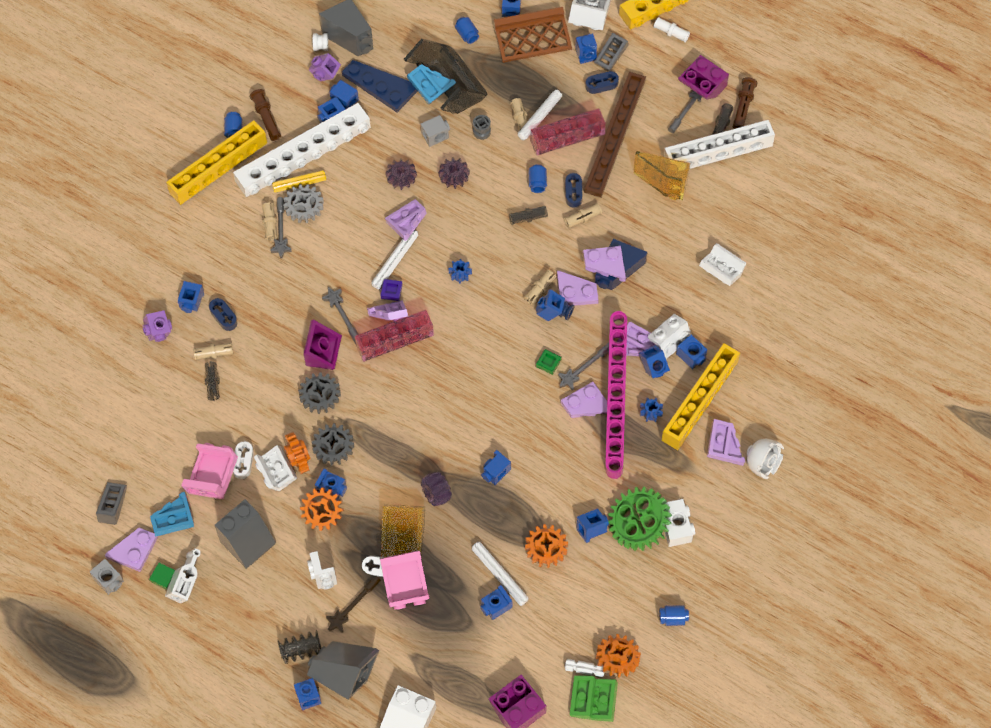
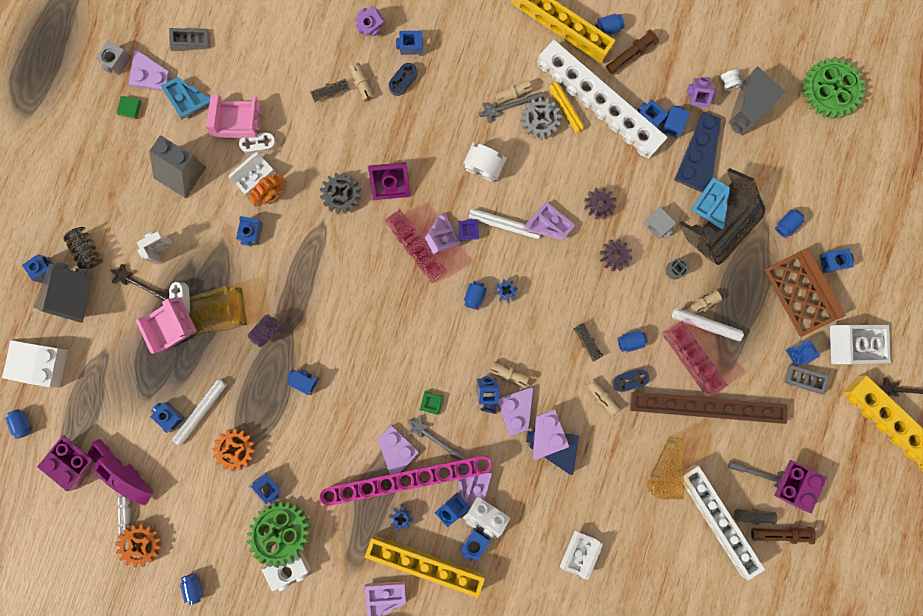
camera: 75 degrees right, 20 degrees up
white piece [165,549,200,603] -> none
orange gear [300,487,344,531] -> none
dark grey gear [312,423,354,466] -> none
flat silver piece [322,287,361,344] -> none
bright green slope [570,676,618,722] -> none
dark blue beam [585,71,619,94] -> none
white pin [654,17,690,42] -> none
none -> magenta slope [88,439,154,505]
none -> white brick [463,143,507,183]
none -> blue brick [463,281,487,310]

